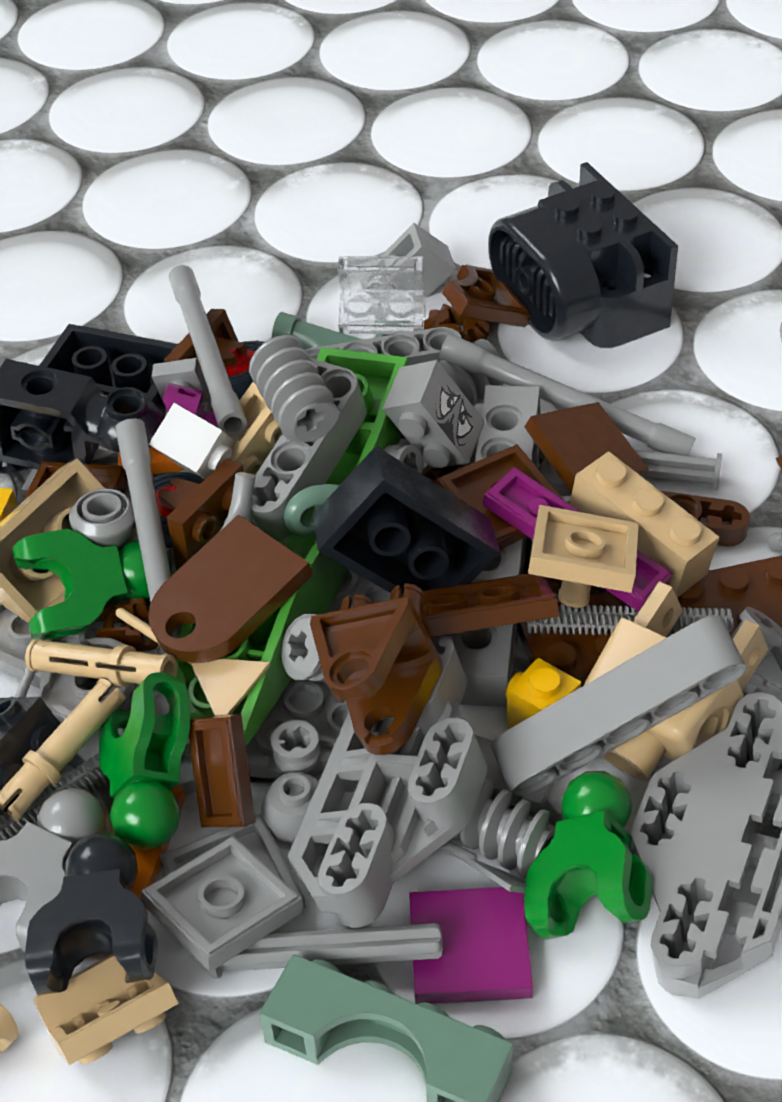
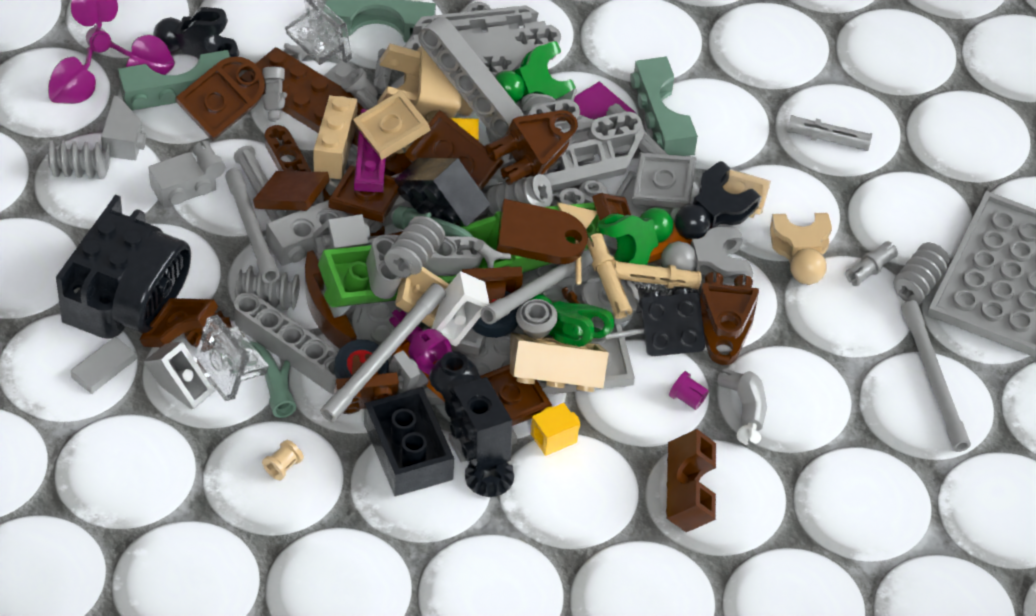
camera: 135 degrees left, 5 degrees up
none -> light grey tile [70,336,137,394]
none -> light grey hinge [148,141,226,208]
none -> tan bush [262,440,304,481]

